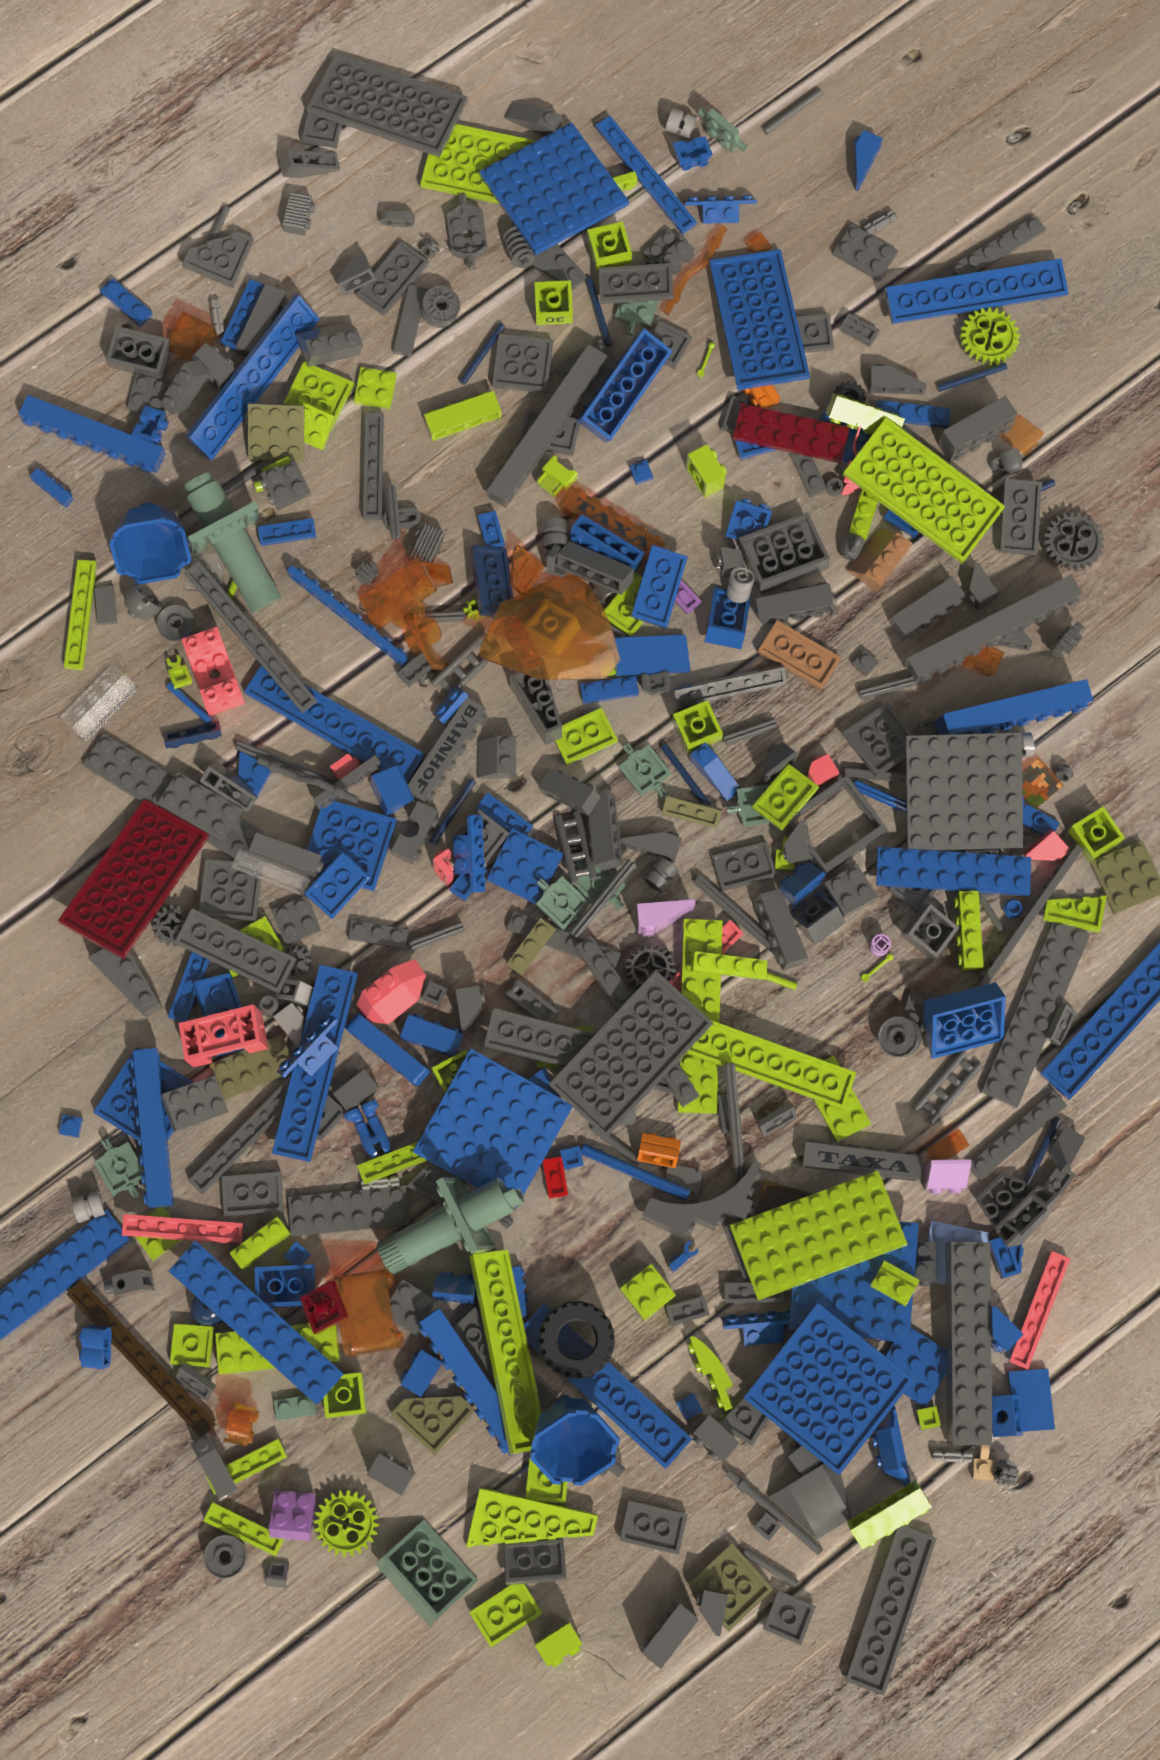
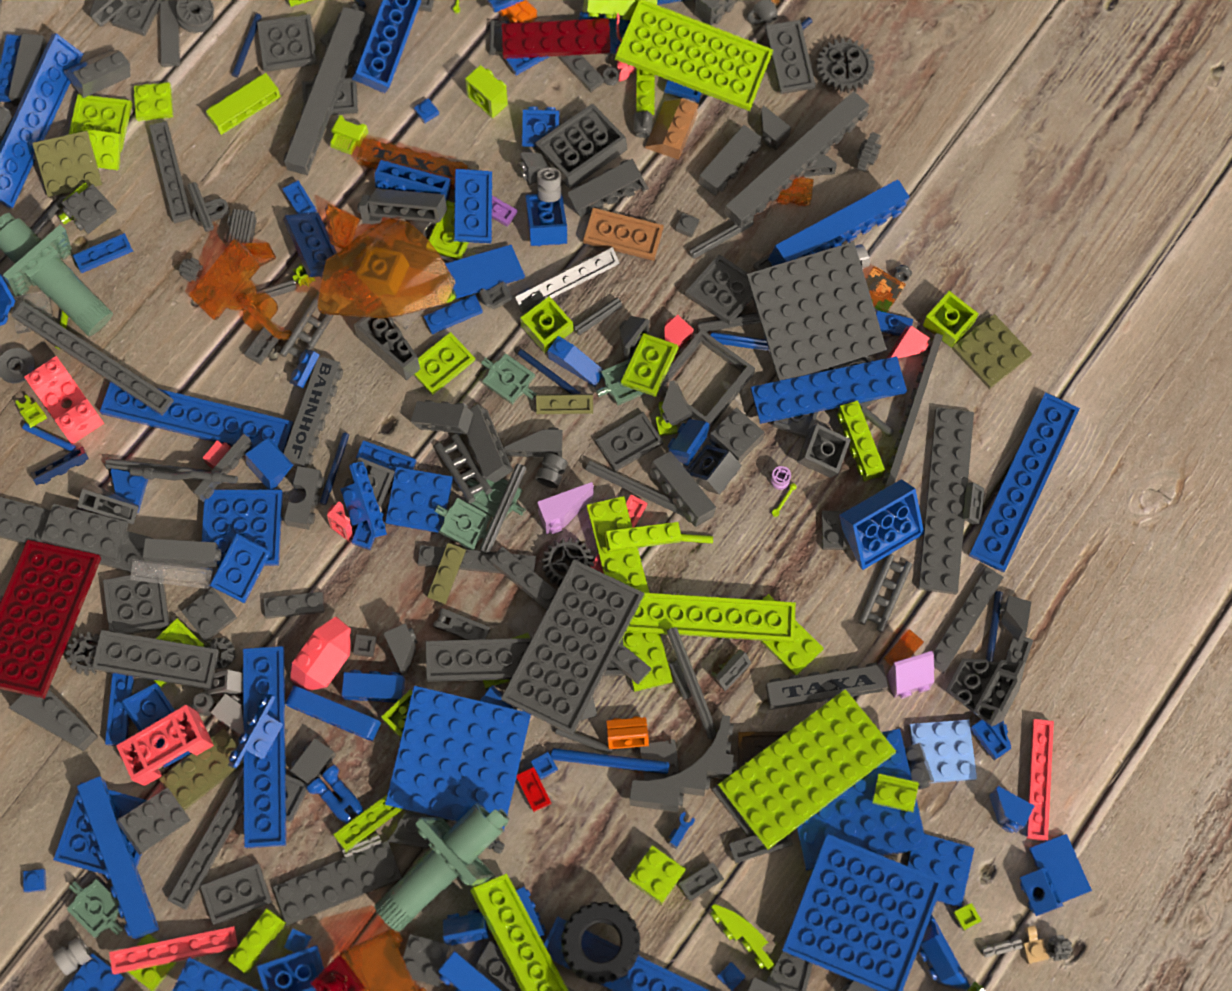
camera: 15 degrees left, 5 degrees down
blue plate [287,565,408,667] -> none
dark grey axle [409,922,464,951] -> none
dark grey slope [478,736,516,779] -> none
dark grey wheel [542,518,567,551] -> none
blue bracket [721,1309,791,1346] -> none
dark grey wheel [878,1017,922,1057] -> none
dark grey brick [945,1242,992,1445] -> none
blue plate [1003,899,1023,919] -> none
lime wing [1043,895,1107,933] -> none

